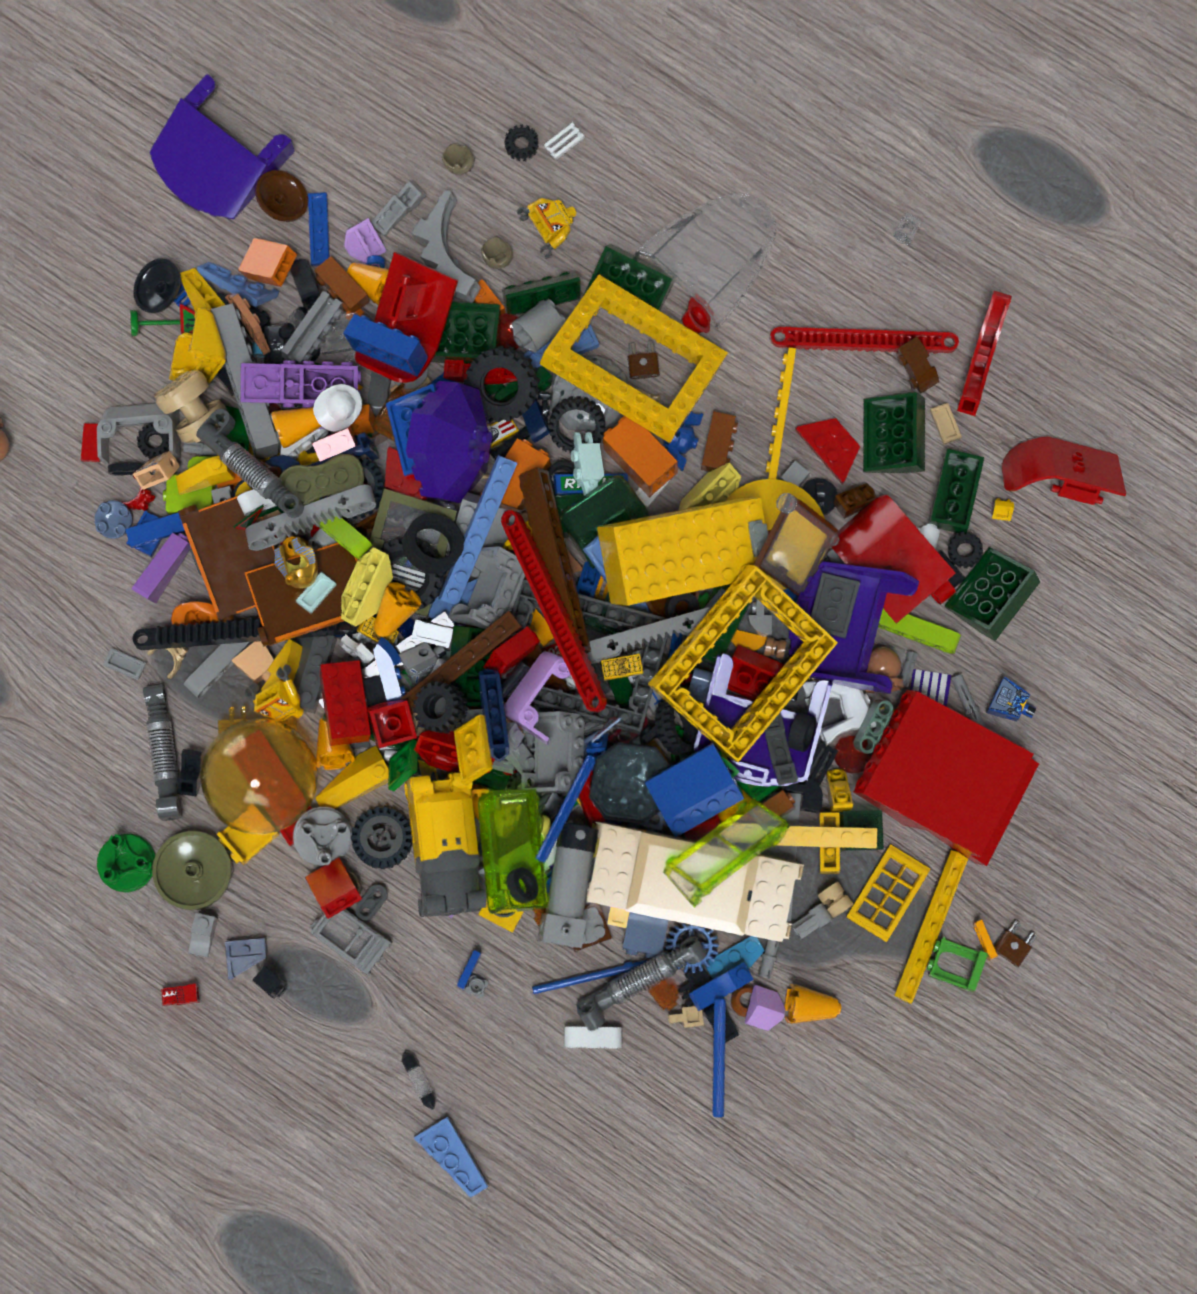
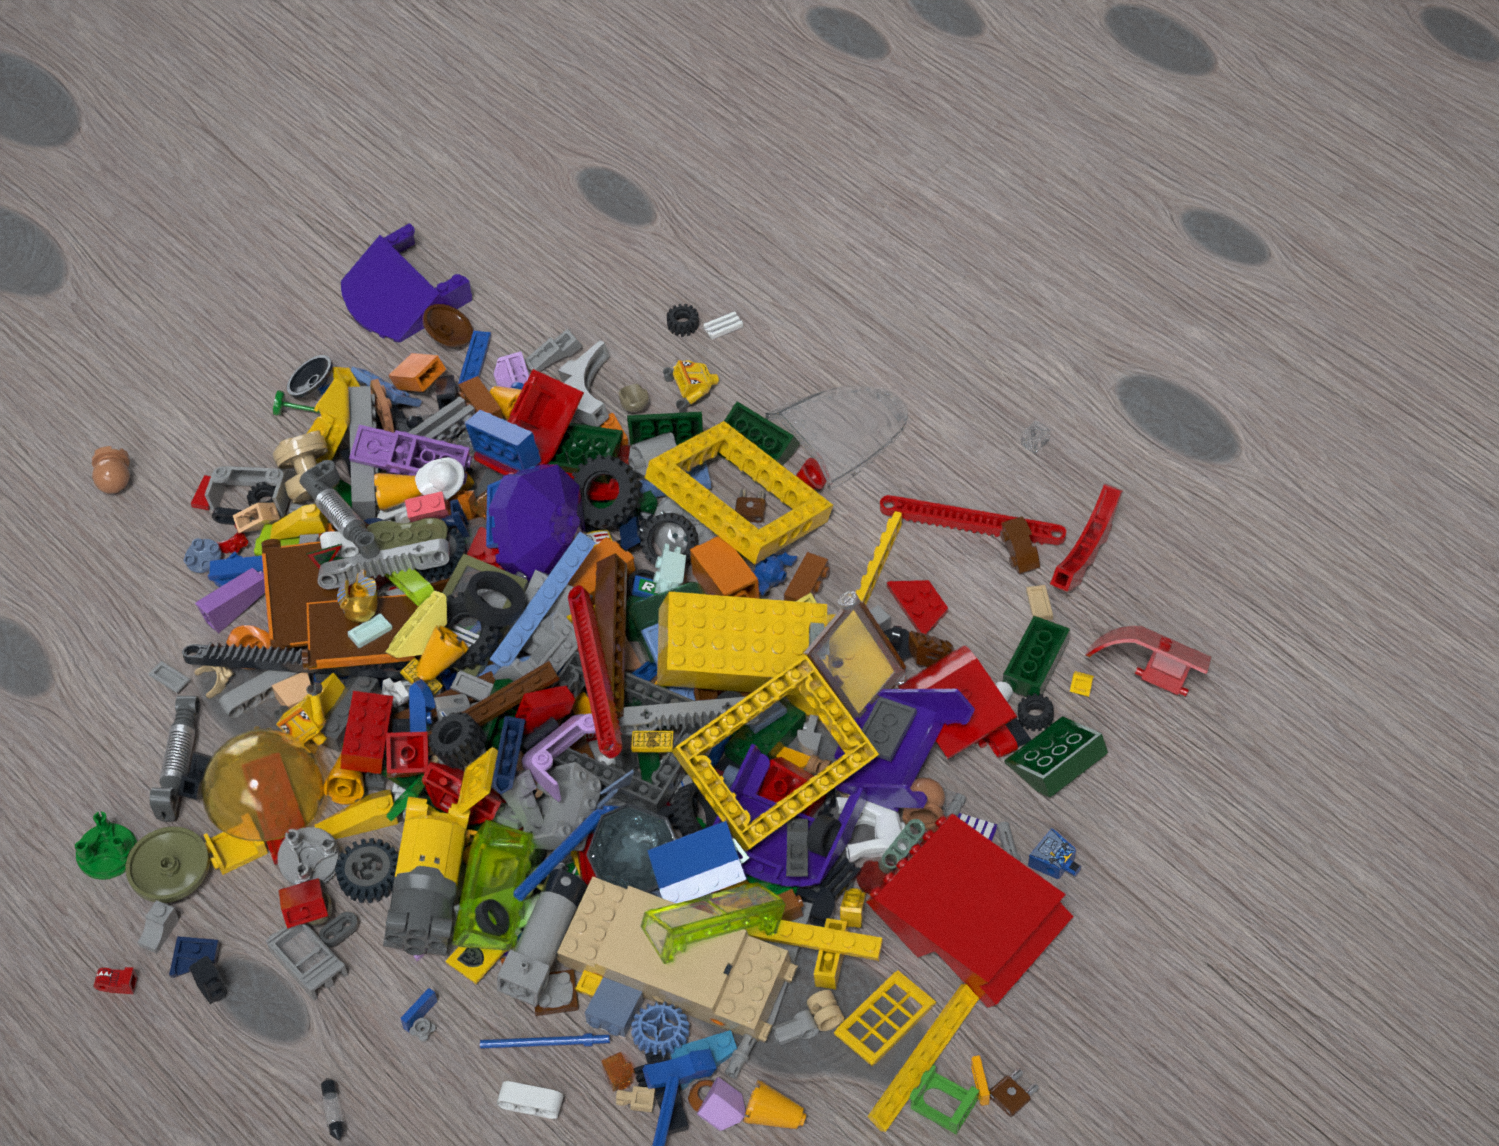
camera: 15 degrees right, 25 degrees down
dark tan hair [442,144,474,175] -> none
dark grey piece [576,936,707,1031] -> none
clear green brick [839,810,884,851] -> none
dark green slope [863,392,925,473] -> none
lime beam [878,609,961,654] -> none

